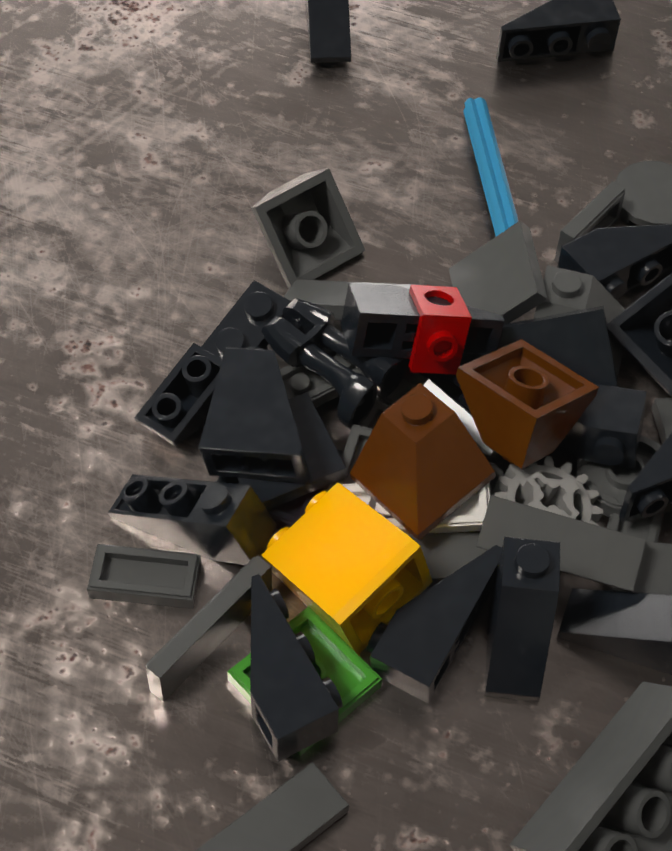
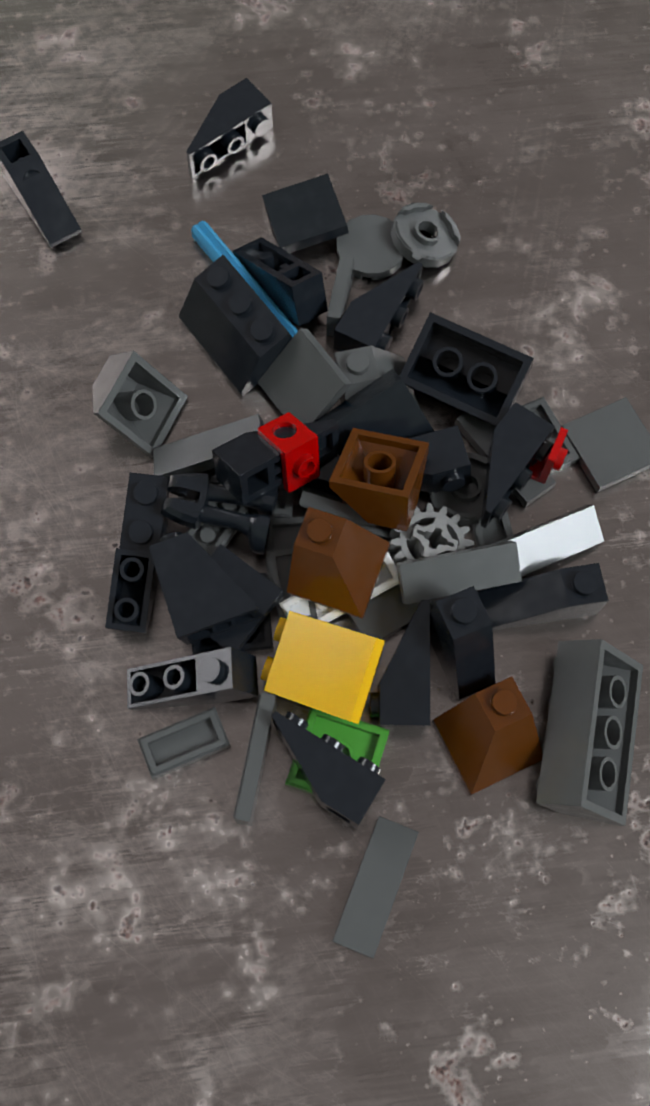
camera: 30 degrees left, 15 degrees up
none -> black slope [178,255,292,396]
none -> black slope [232,237,328,326]
none -> black tile [262,173,349,253]
none -> reddish brown slope [432,676,543,796]

